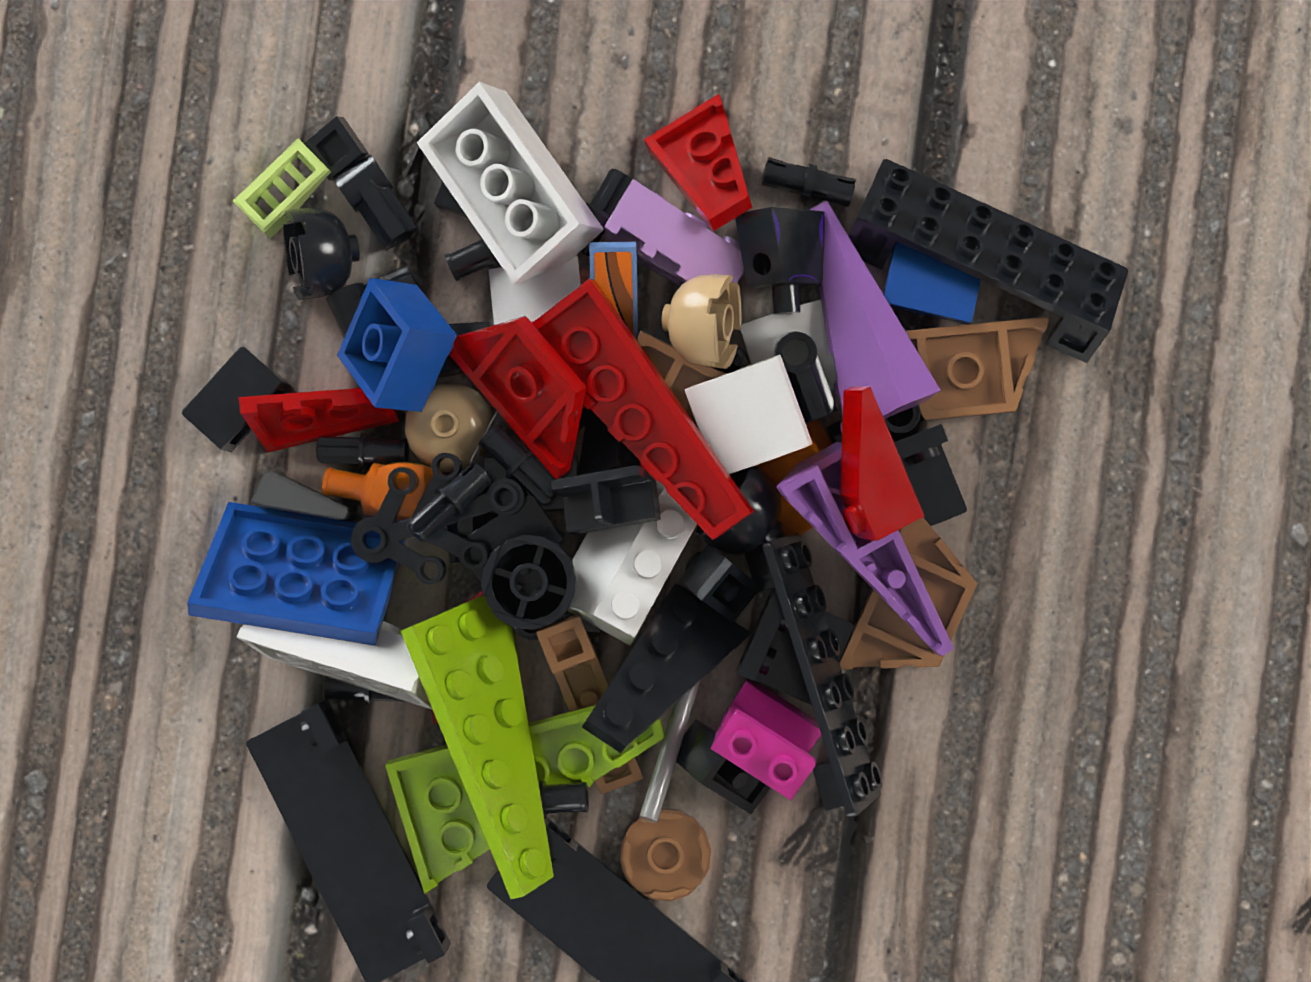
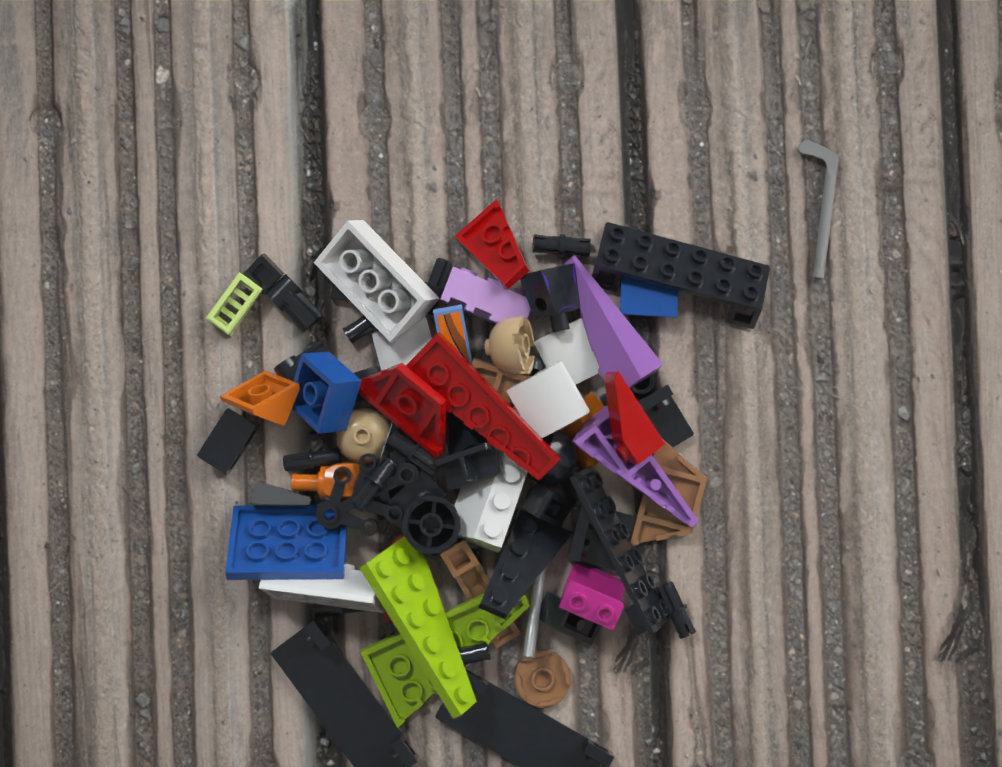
camera: 15 degrees left, 0 degrees up
red wing [238,388,399,453] -> none
black cylinder [283,208,360,300] -> none
black piece [774,331,838,423] -> none
medium nougat wing [905,317,1049,421] -> none
none -> orange slope [220,371,300,426]
none -> black axle [658,581,696,639]
none -> light grey piece [798,140,839,279]

